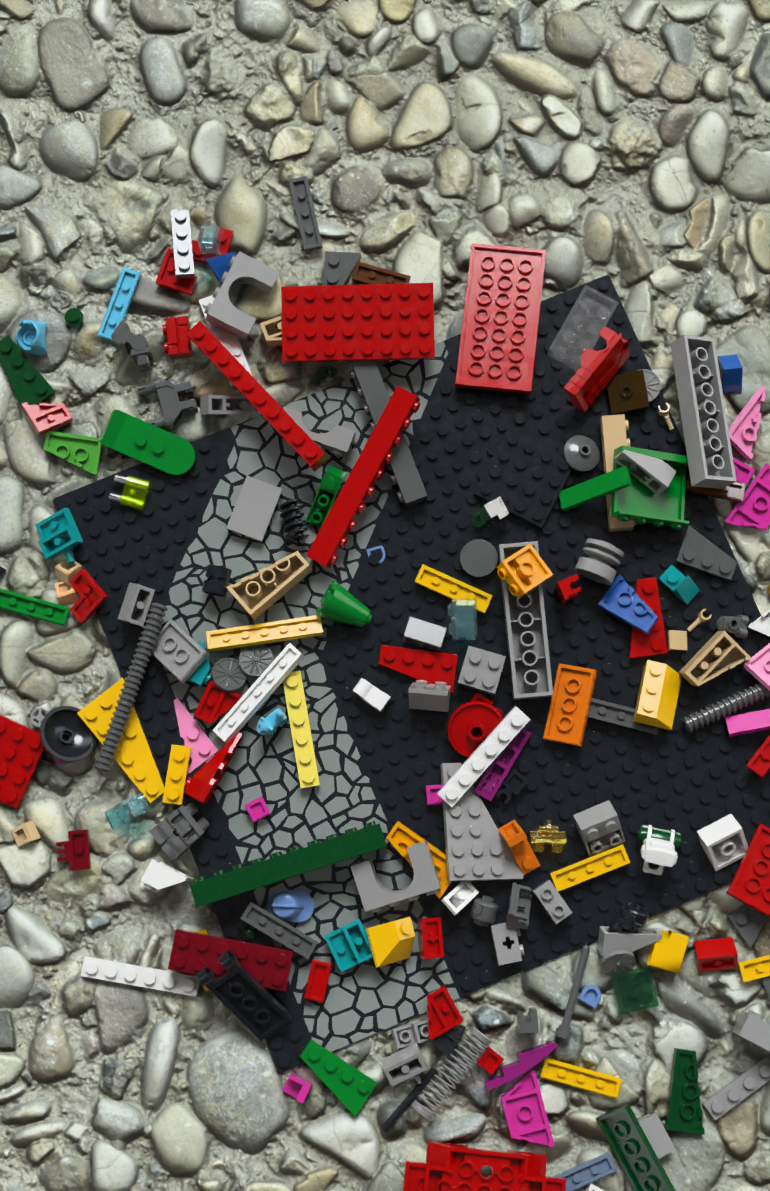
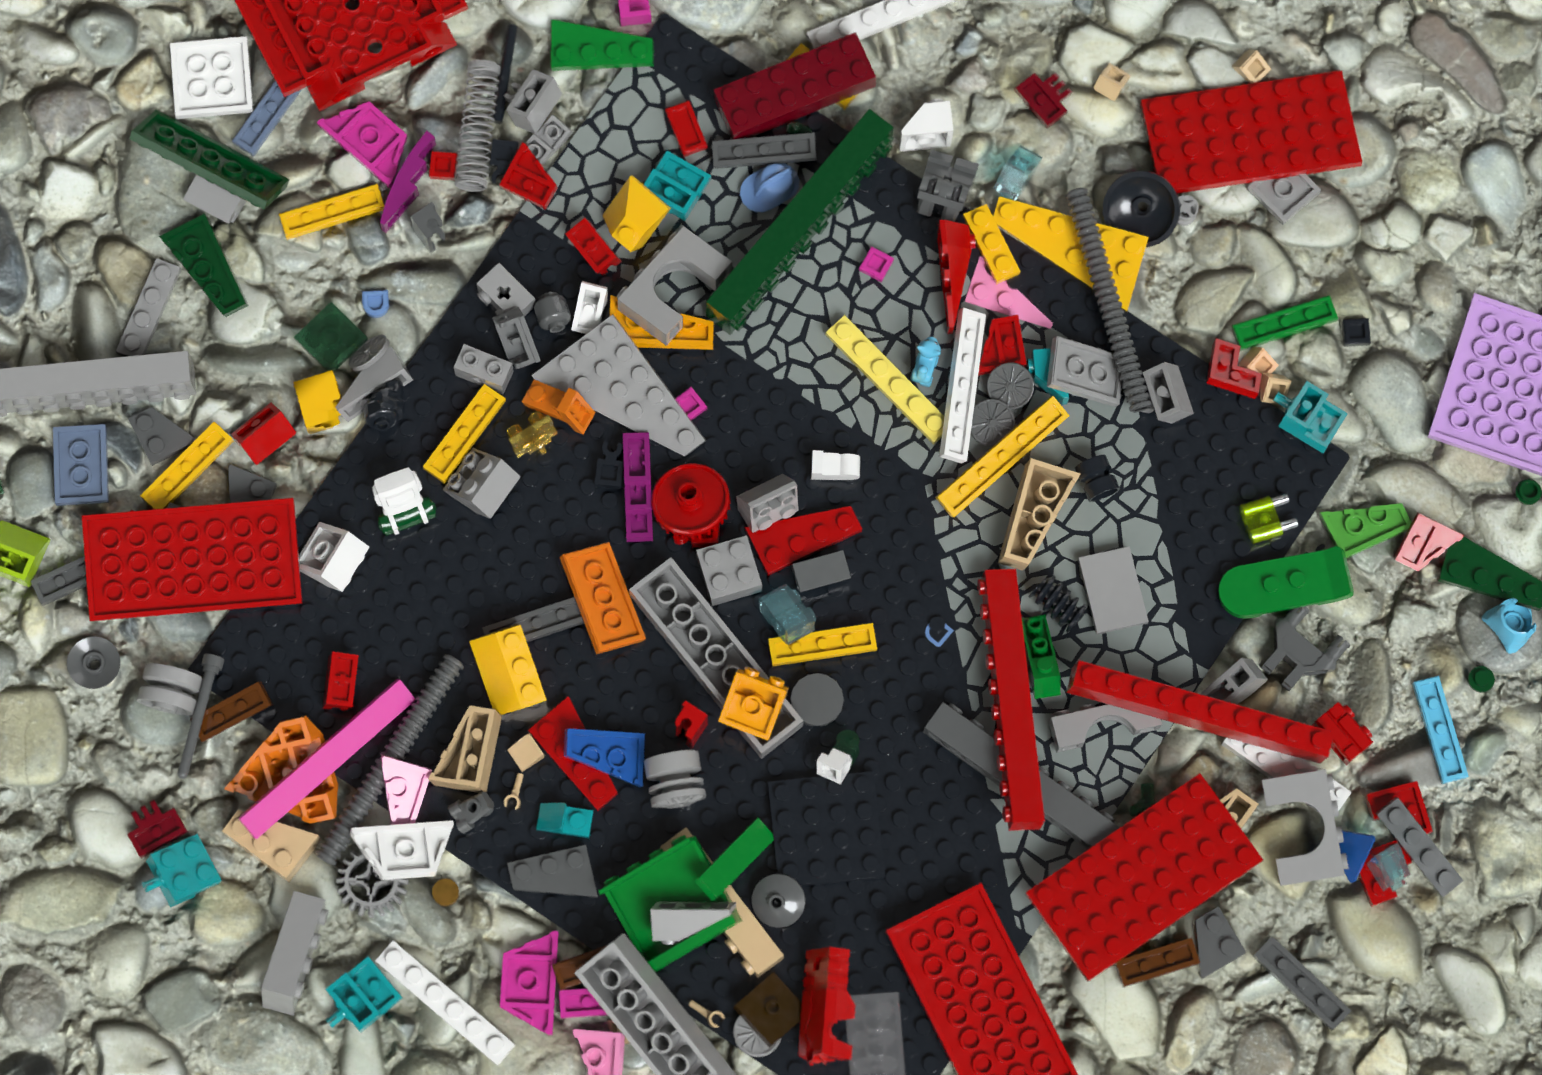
camera: 140 degrees right, 5 degrees down
dark grey hips [111,320,154,372] -> none
black hinge [197,950,292,1041] -> none
green cone [316,581,372,627] -> none
white plate [437,706,530,807] -> none
dark grey piece [555,945,590,1040] -> none

